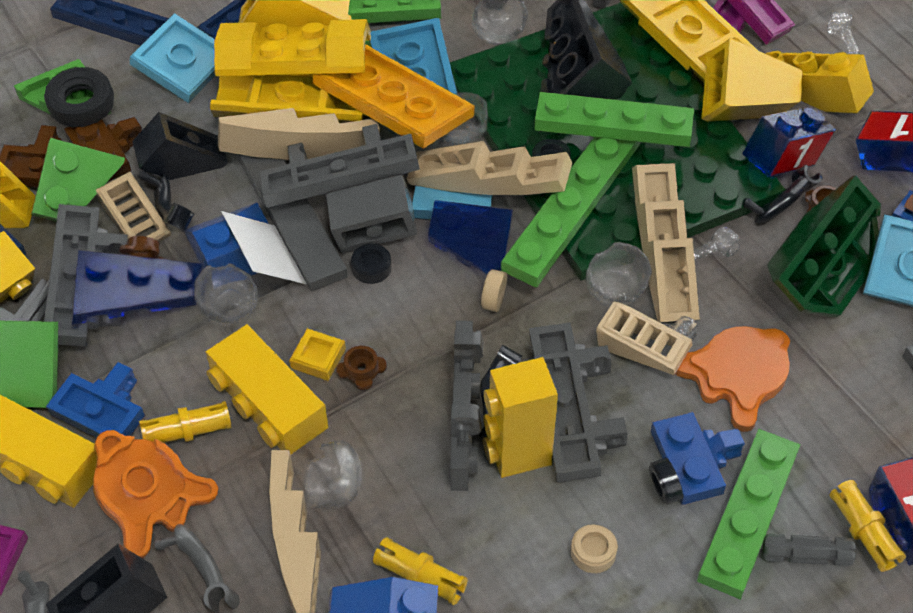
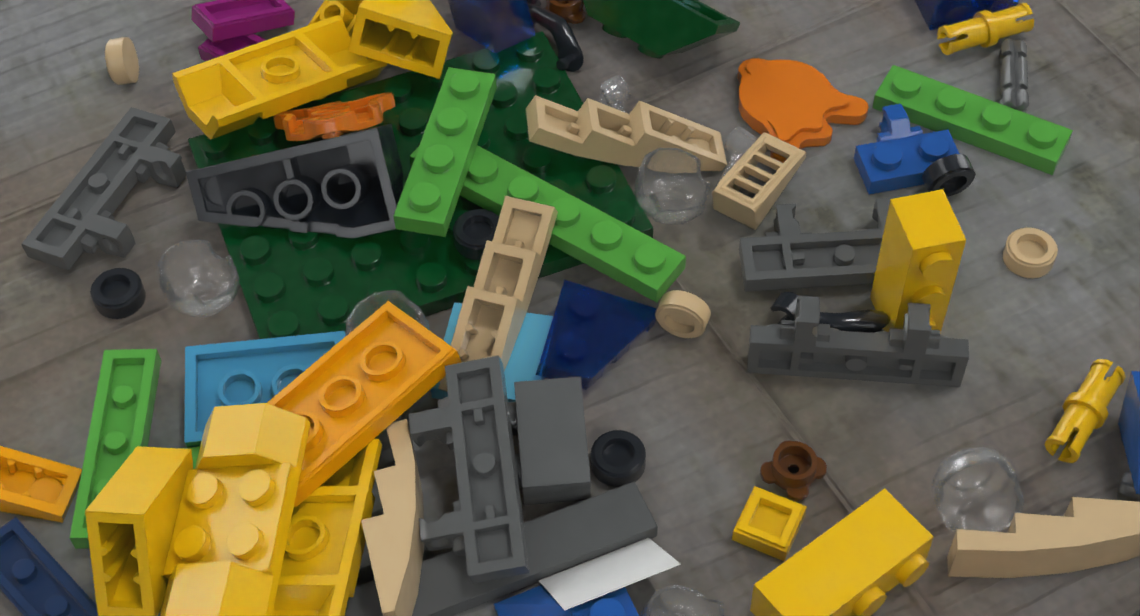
camera: 85 degrees left, 0 degrees up
none -> orange tile [273,92,396,141]

